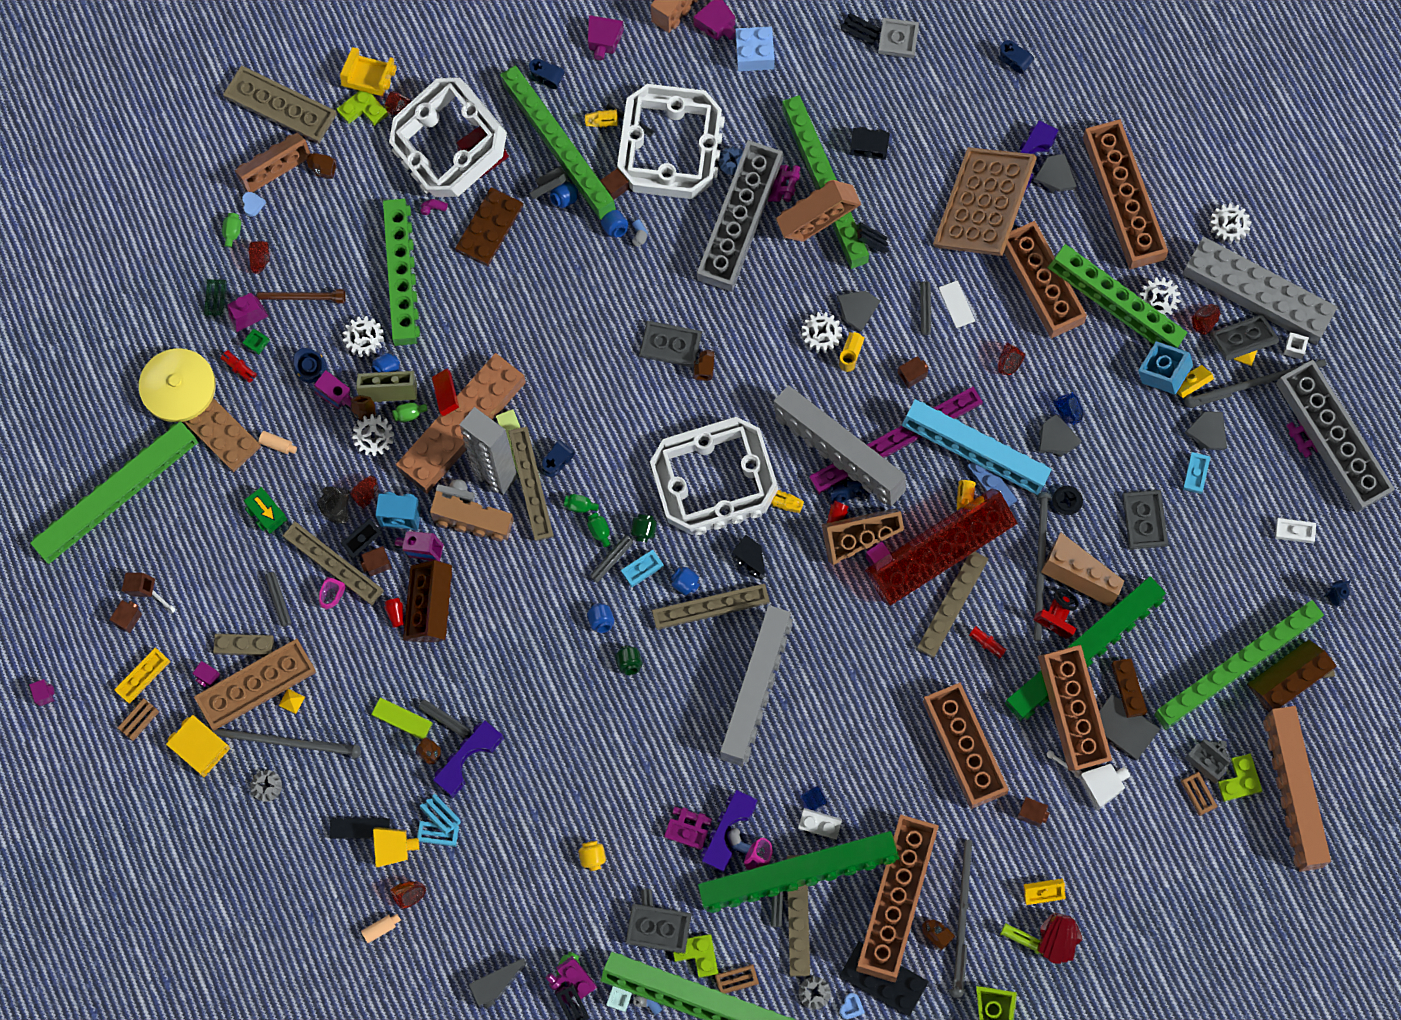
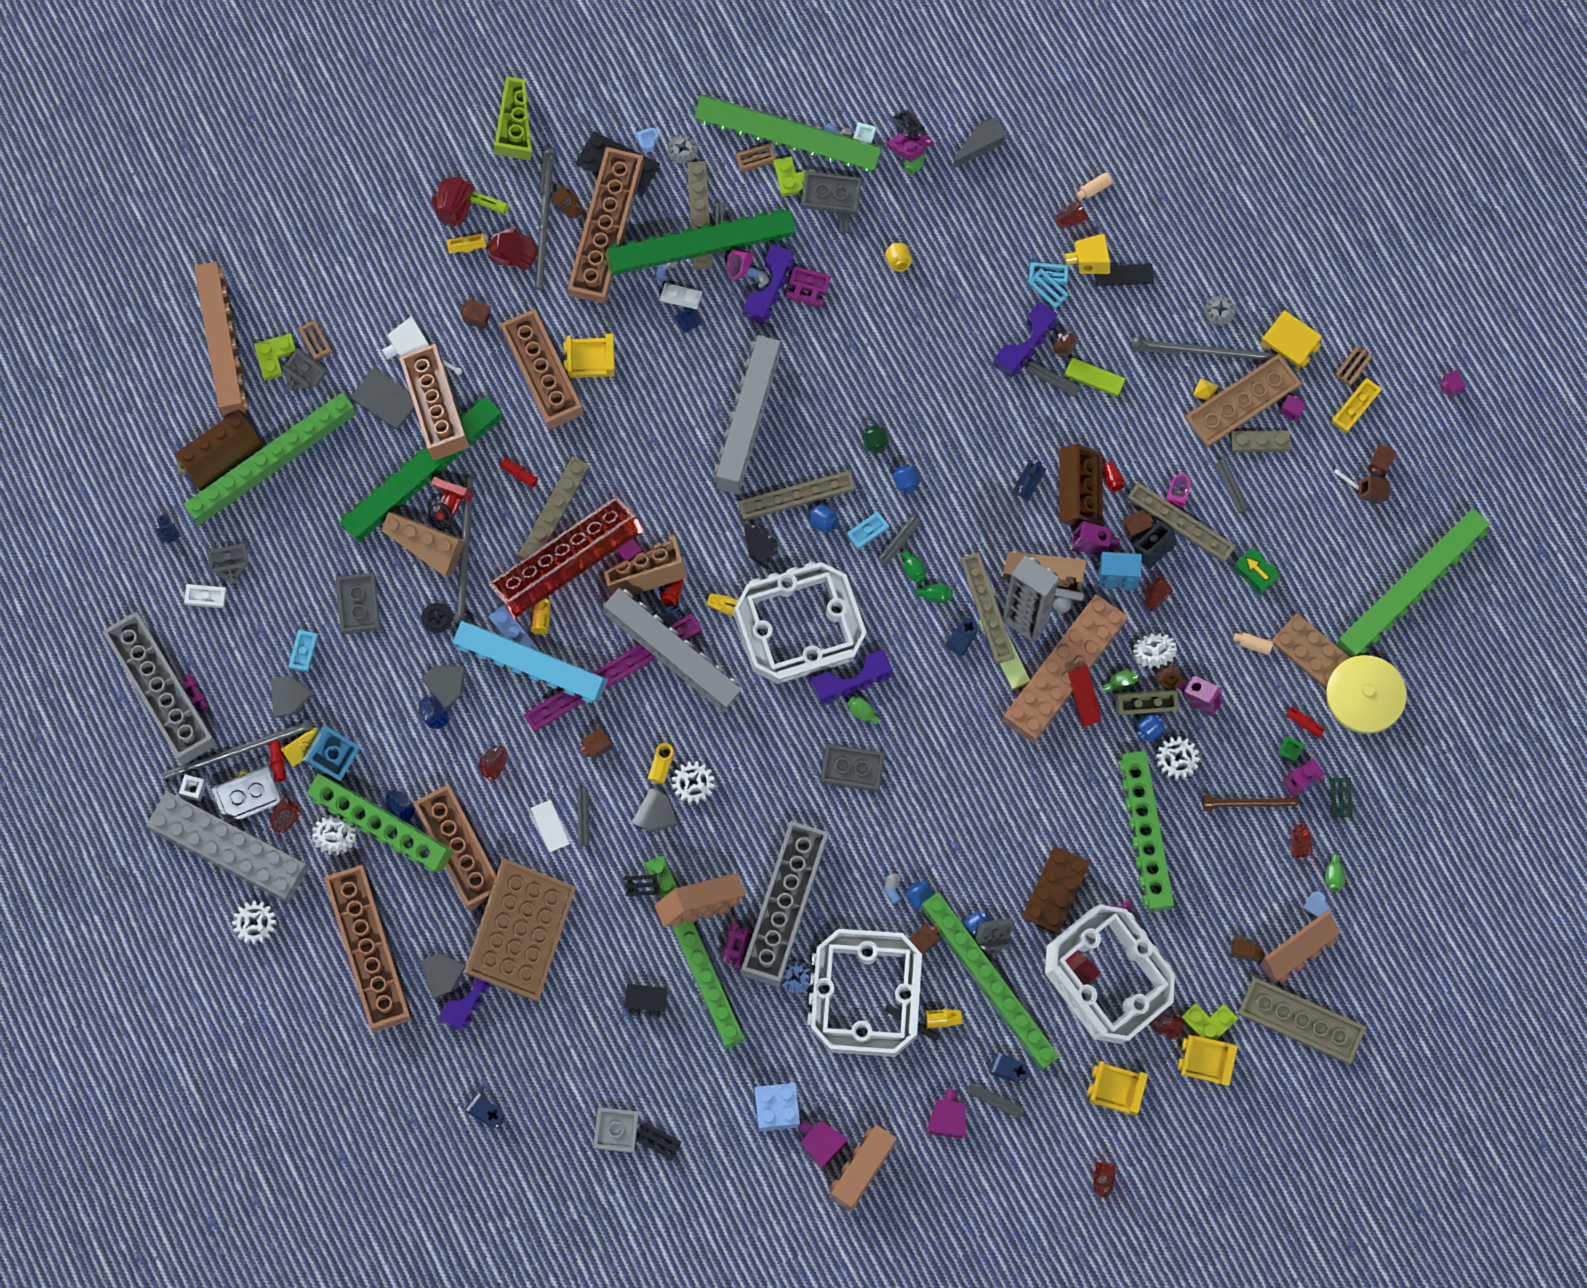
camera: 175 degrees right, 0 degrees up
dark blue piece [293,348,327,383] -> none
clear smoke hair [317,486,350,524] -> none
dark green head [631,514,657,542] -> none
reddish brown rock [693,349,714,381] -> none
reddish brown plate [1111,658,1147,718] -> none
none -> dark grey slope [207,543,249,585]
none -> red pin [268,741,287,782]
none -> clear blue rock [385,790,415,823]
none -> dark red hair [488,227,537,271]
none -> yellow panel [563,333,615,378]
none -> dark purple arch [811,649,893,705]
none -> bright green plant [847,696,880,725]
none -> dark grey axle [966,1083,1024,1118]
none -> dark blue hinge [1012,459,1047,501]
none -> yellow panel [1087,1061,1148,1116]

